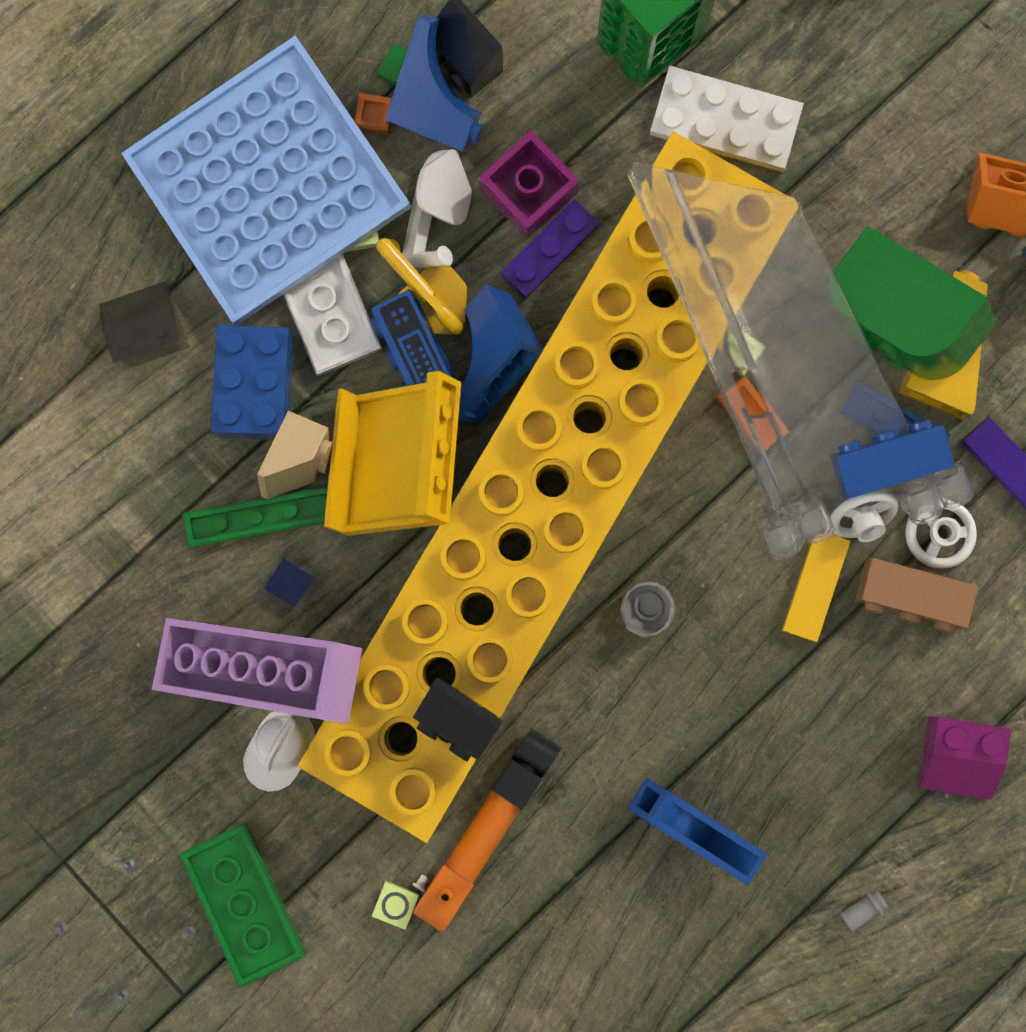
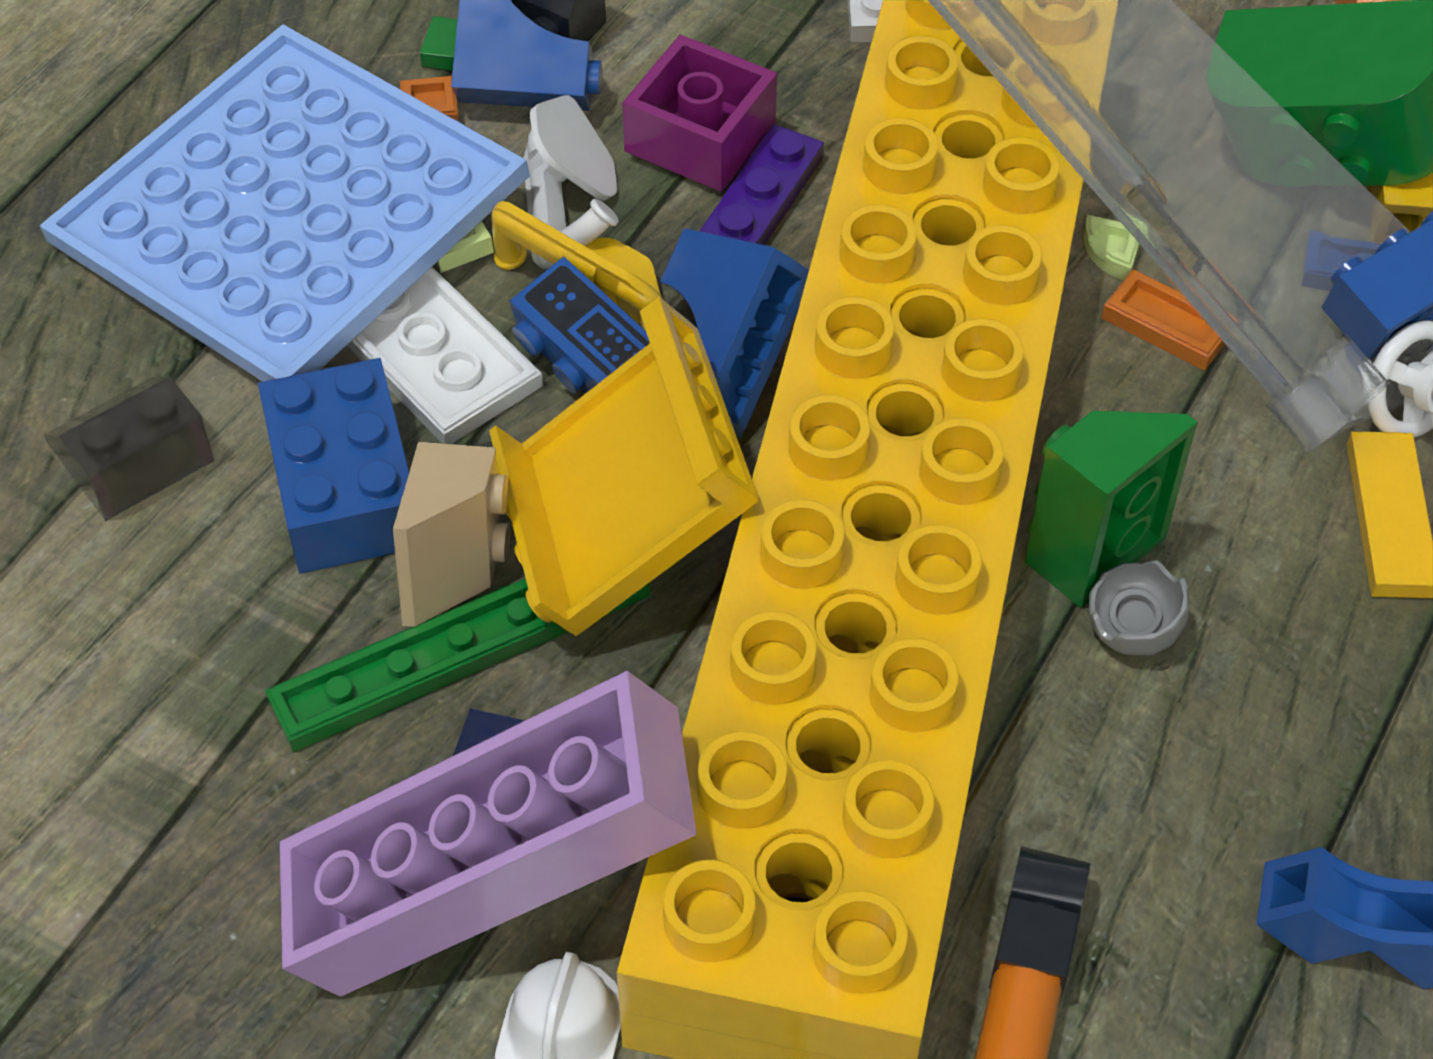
camera: 20 degrees left, 30 degrees down
black slope [413,678,504,762] -> none
none -> green slope [1025,410,1198,609]

